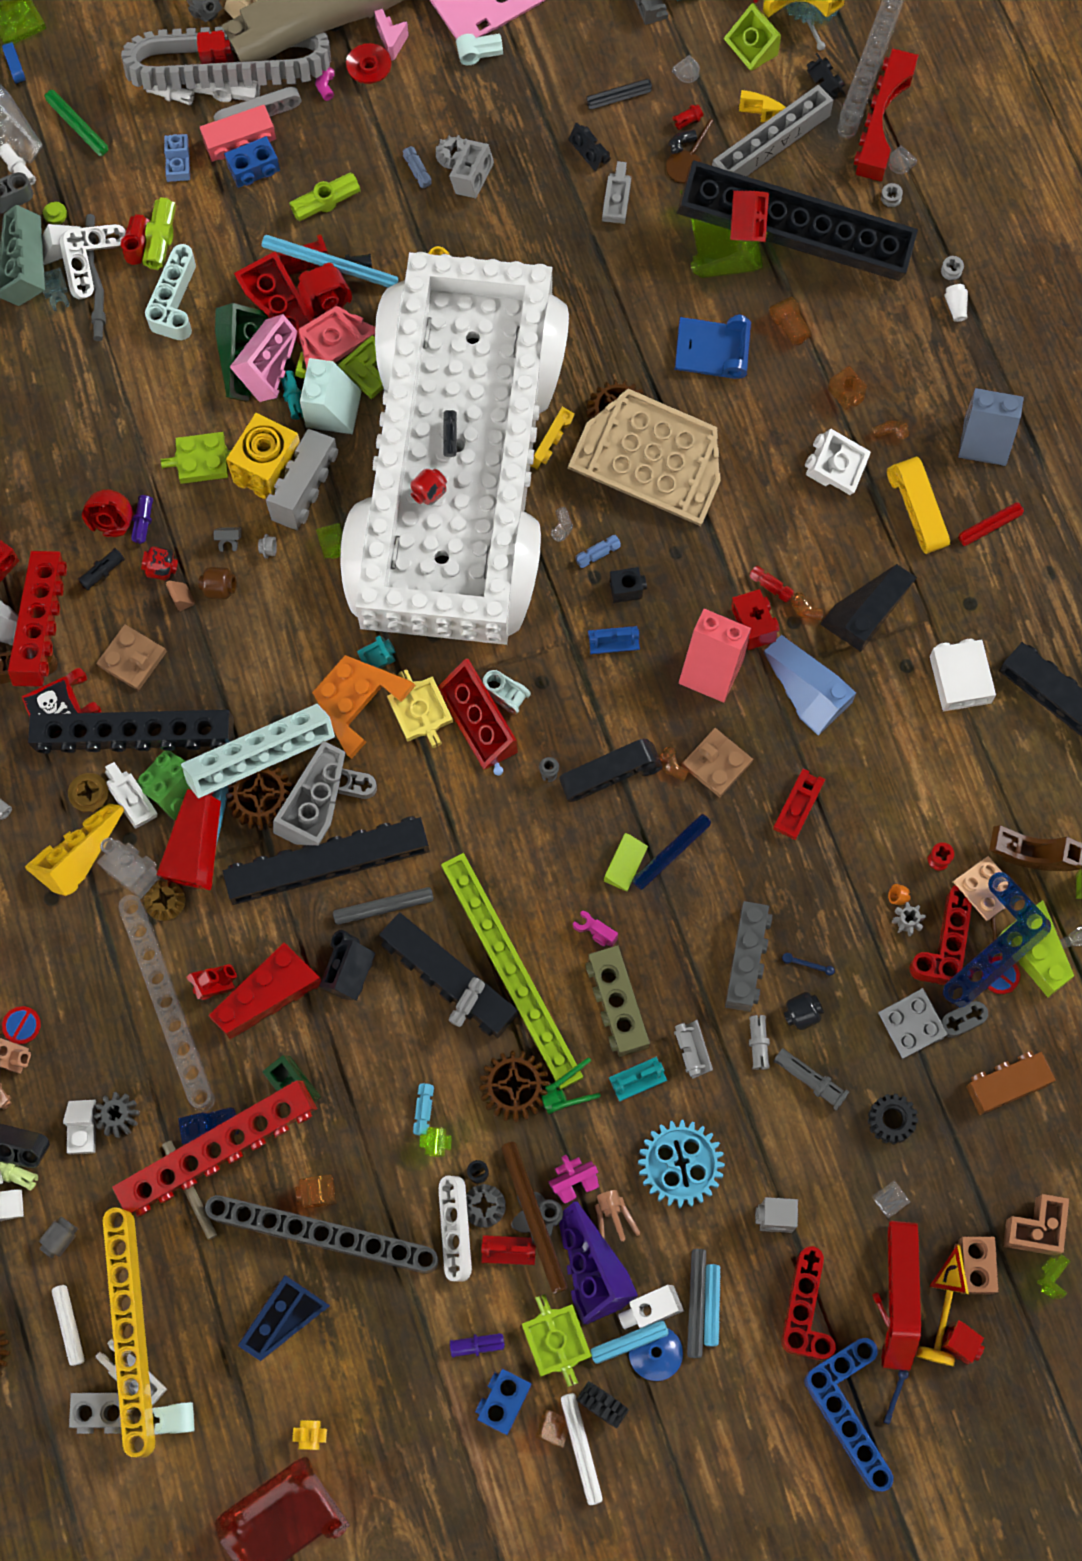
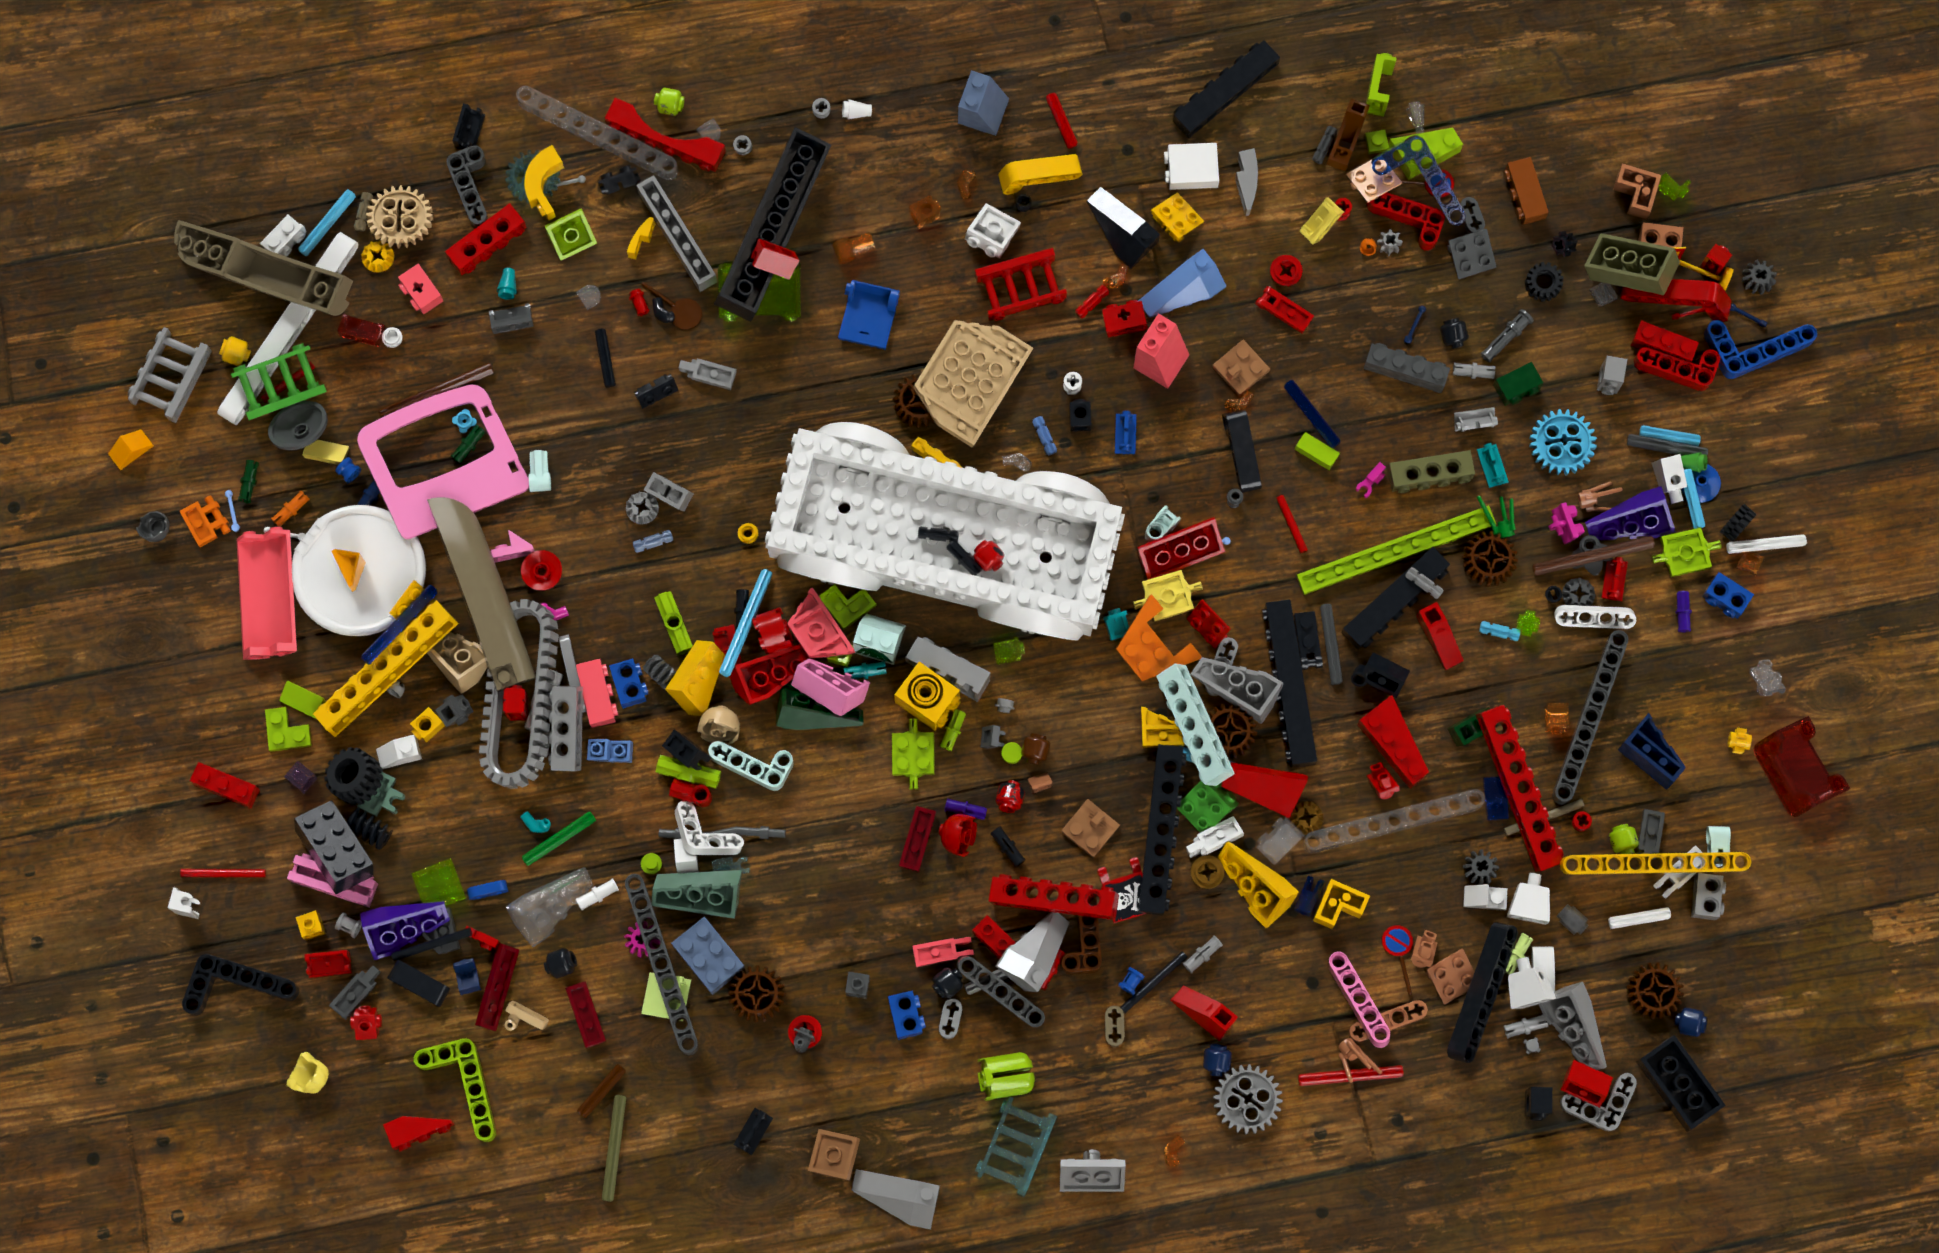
camera: 85 degrees left, 5 degrees up
none -> teal arm [520,811,551,833]
none -> light grey brick [548,686,583,771]
none -> dark grey gear [643,655,676,689]
none -> lime head [654,87,685,116]
none -> black hinge [662,729,712,770]
none -> yellow wedge [665,640,725,716]
none -> tan cylinder [697,706,740,744]
none -> dark red plate [899,806,936,872]
none -> lime axle [939,709,966,751]
none -> black axle [946,540,982,576]
none -> red fence [975,248,1067,321]
none -> lime tile [1001,742,1022,764]
none -> black hinge [1015,194,1032,212]
none -> white bush [1063,372,1082,395]
none -> yellow wing [1141,707,1184,748]
none -> yellow hinge [1151,192,1204,243]
none -> red hinge [1187,599,1231,649]
none -> light grey slope [1235,148,1258,216]
none -> red gear [1270,255,1303,287]
none -> red bar [1276,495,1308,554]
none -> black plate [1294,611,1323,670]
none -> clear blue hinge [1294,875,1325,917]
none -> light yellow hinge [1300,197,1344,245]
none -> dark grey axle [1312,126,1337,164]
none -> yellow brick [1313,879,1370,929]
none -> lime plate [1365,130,1389,154]
none -> red slope [1416,602,1464,671]
none -> dark green brick [1493,362,1544,406]
none -> white torso [1507,873,1550,925]
none -> black gear [1552,231,1578,257]
none -> red bush [1572,811,1592,832]
none -> olive brick [1584,233,1680,295]
none -> lime head [1609,824,1639,854]
none -> red brick [1630,320,1699,362]
none -> dark grey hinge [1637,809,1665,859]
none -> bright green cone [1681,452,1708,473]
none -> dark grey gear [1741,259,1777,295]
none -> clear hips [1749,659,1786,697]

